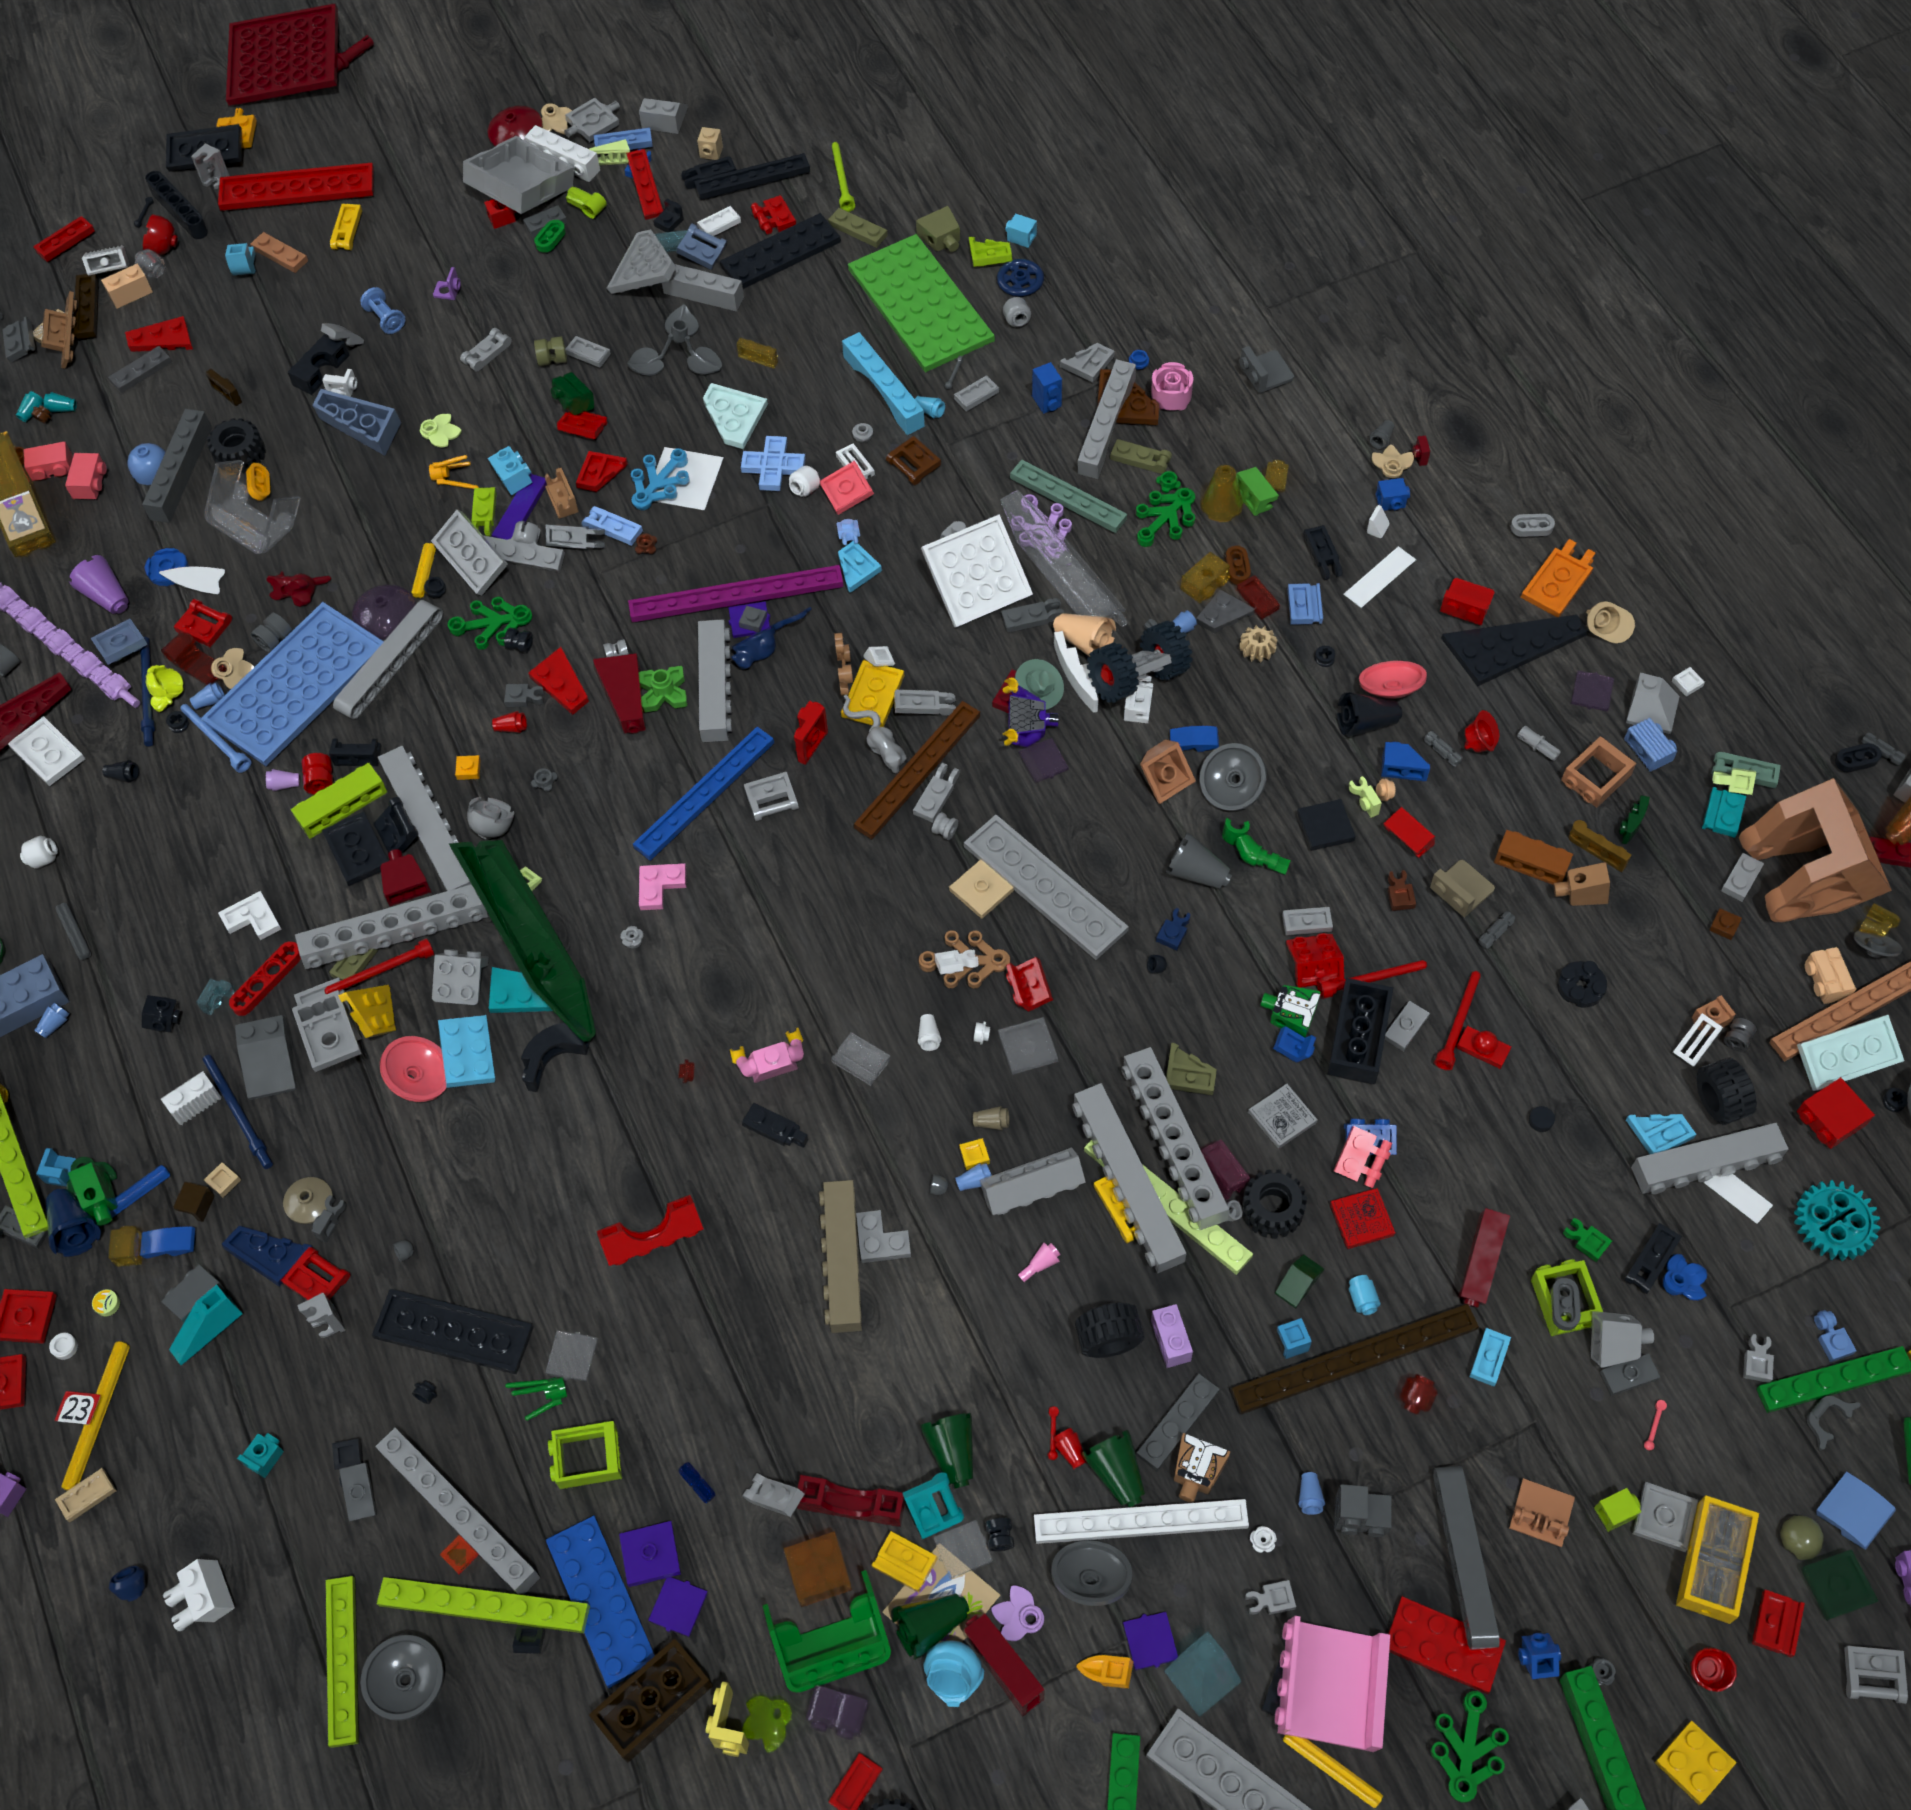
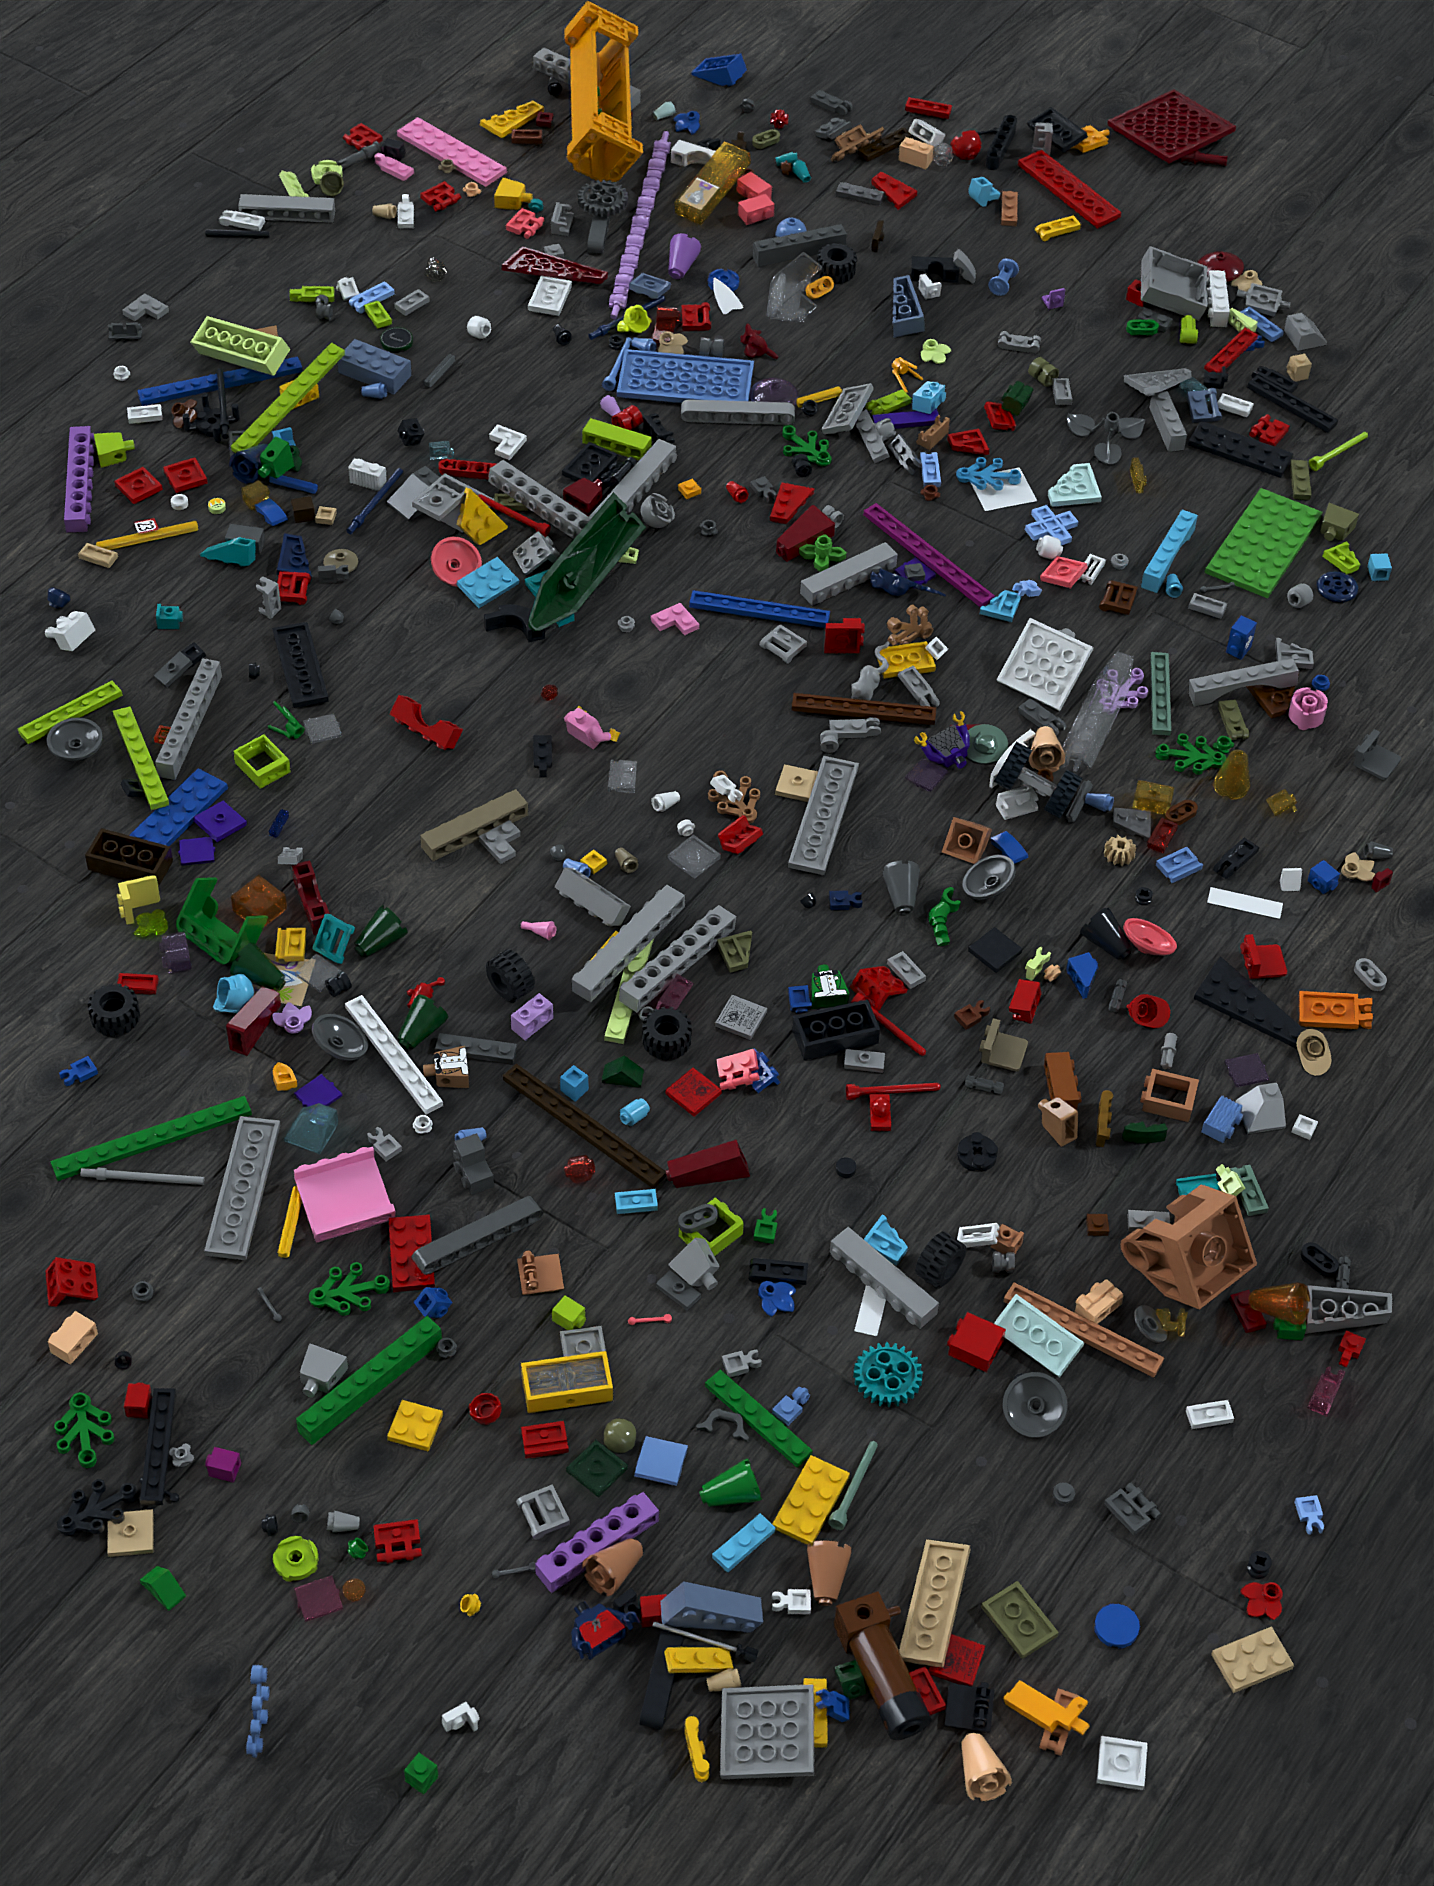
camera: 55 degrees right, 10 degrees down
bright green hinge [1232,467,1279,516] -> none

